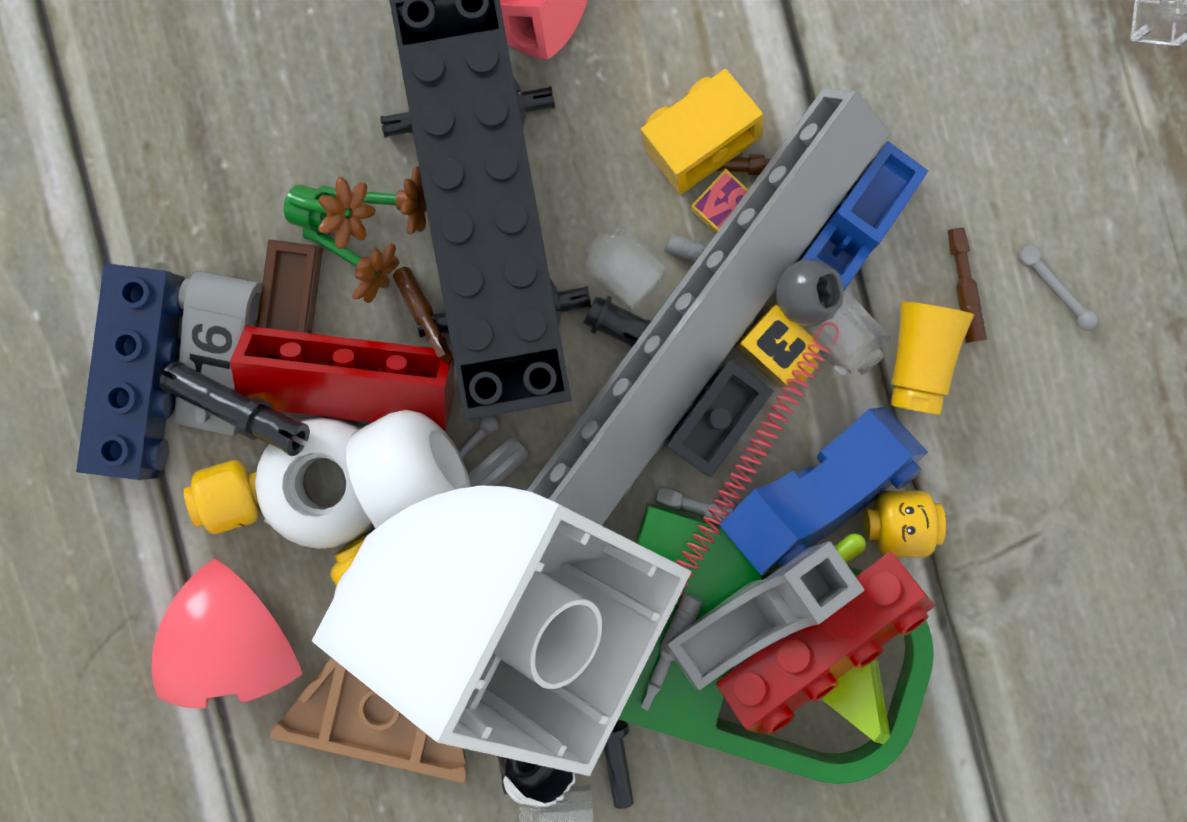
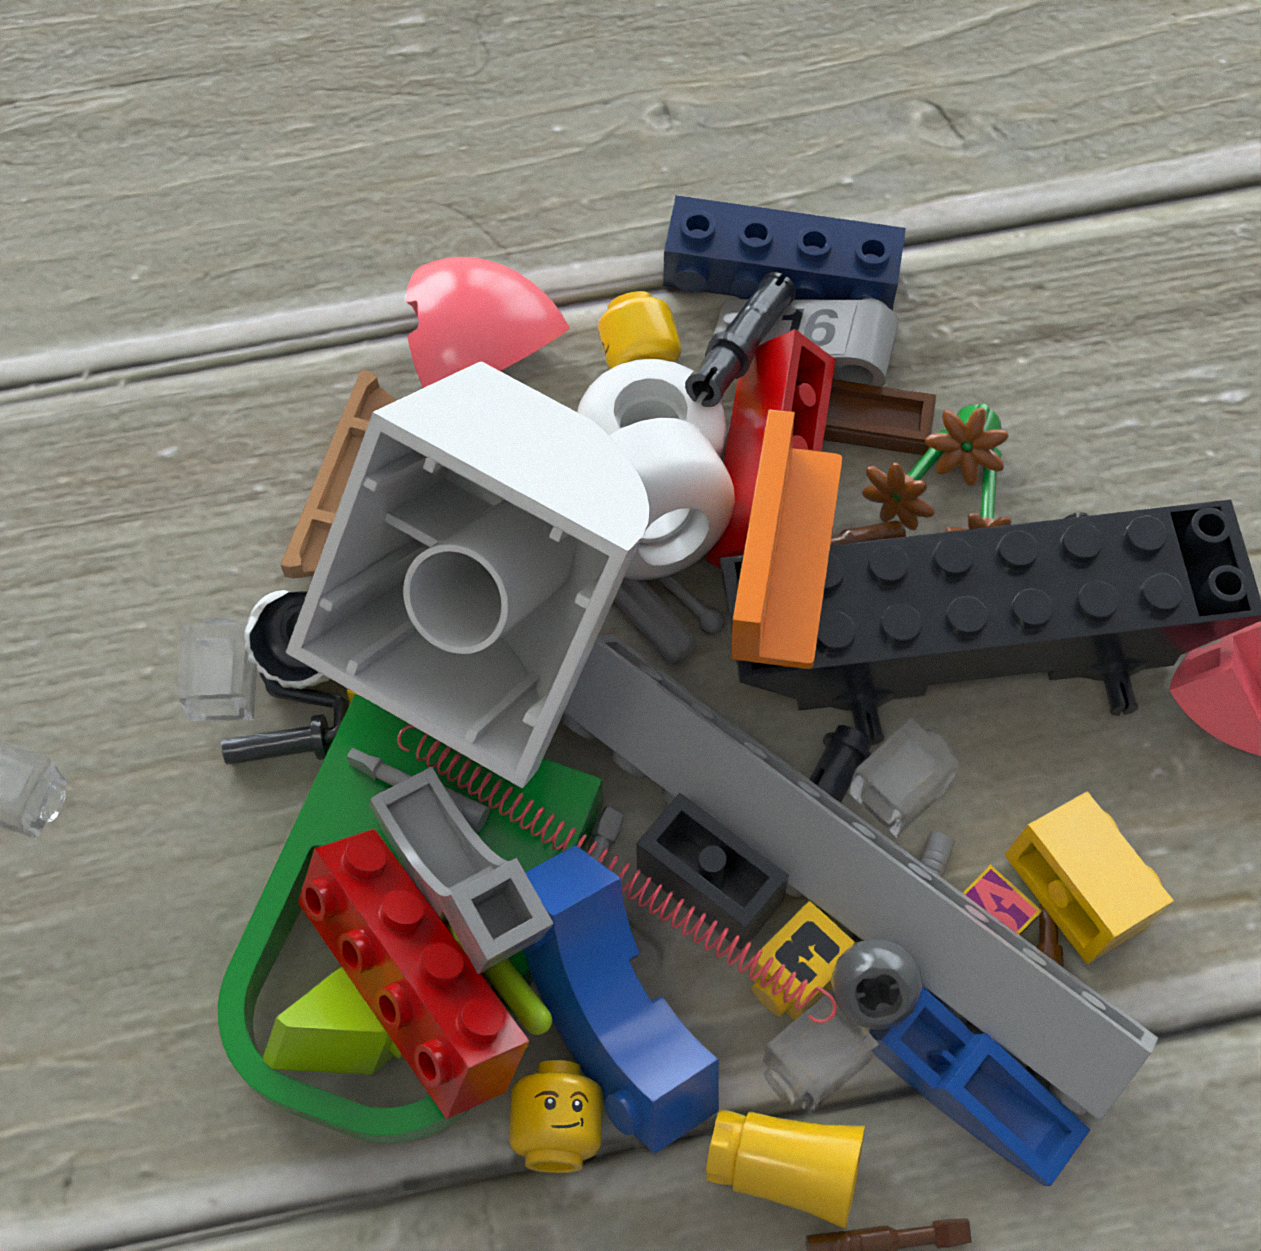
camera: 90 degrees right, 25 degrees down
none -> orange panel [731,409,842,669]

